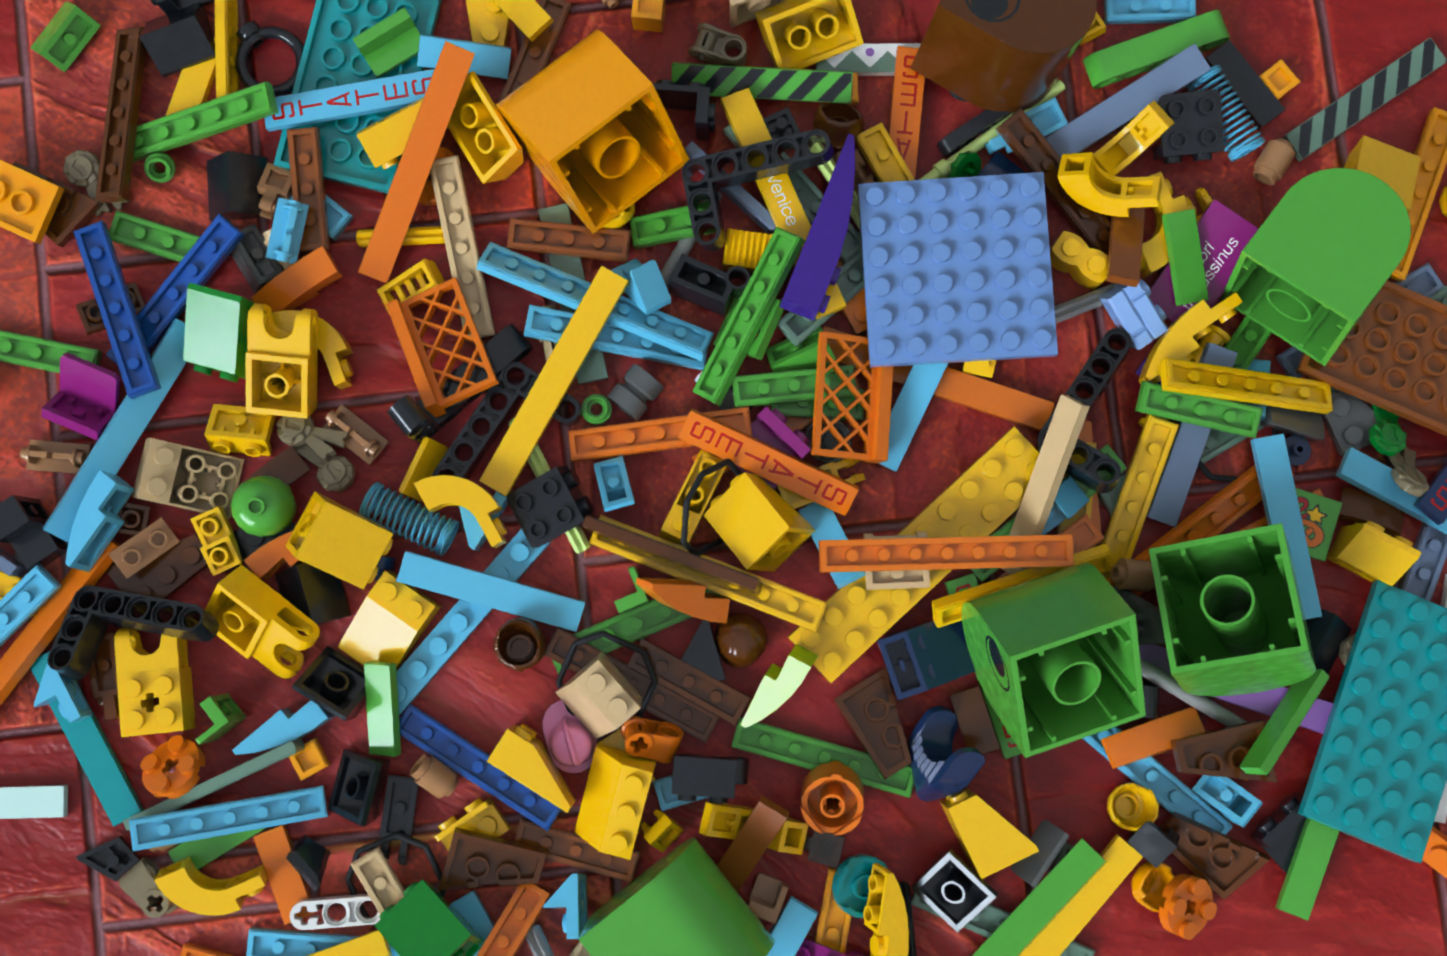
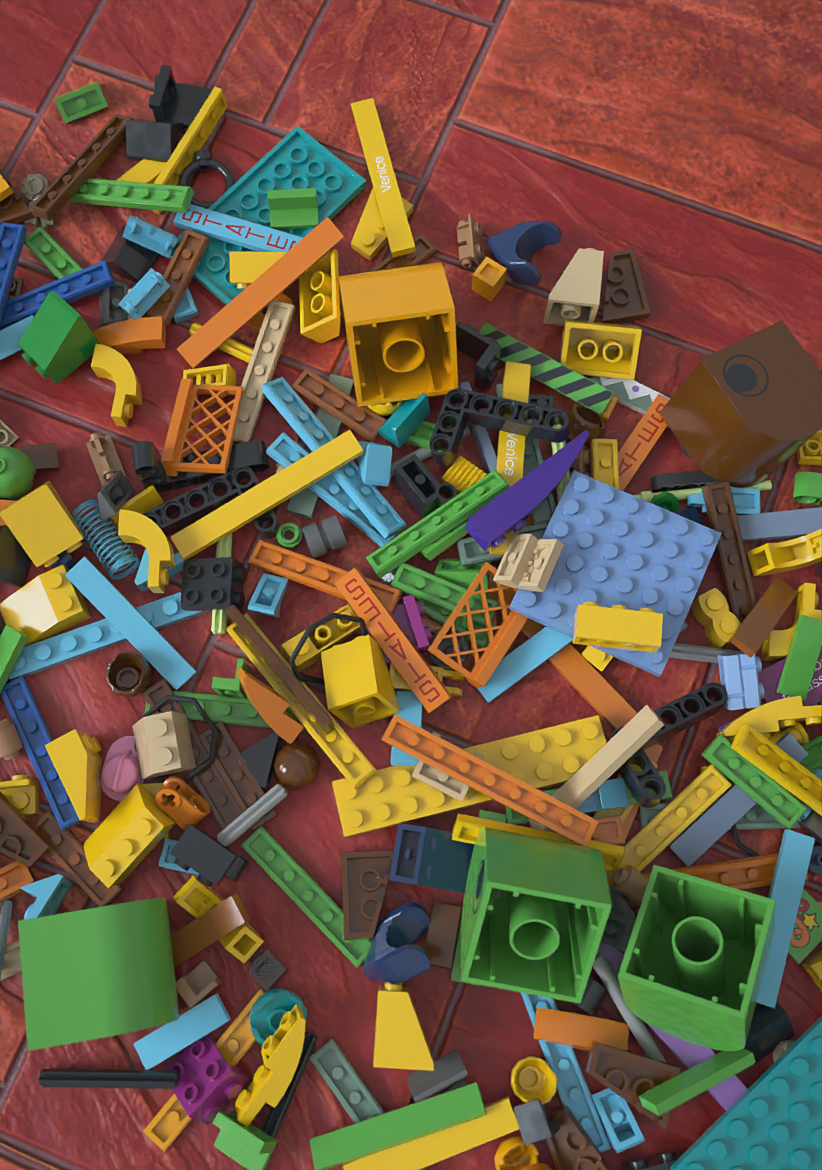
camera: 30 degrees right, 10 degrees down
bright green plate [144,152,176,183] -> none
yellow bracket [204,404,276,457] -> none
yellow brick [245,303,318,419] -> none
medium nougat plate [257,163,292,220] -> none
dark tan piece [276,416,349,463] -> none
dark tan piece [293,443,356,493] -> none
medium azure tile [417,34,511,79] -> none
yellow tile [641,810,684,852] -> none
dark tan piece [688,23,748,66] -> none
slope [740,644,818,728] -> none
orange brick [801,761,864,836] -> none
black slope [911,849,998,933] -> none
yellow arch [1057,152,1162,217] -> none
none -> dark grey slope [98,471,135,520]
none -> medium azure hinge [123,215,178,258]
none -> light grey axle [216,784,288,847]
none -> teal panel [378,393,430,448]
none -> tan slope [493,534,564,592]
none -> yellow brick [573,602,663,653]

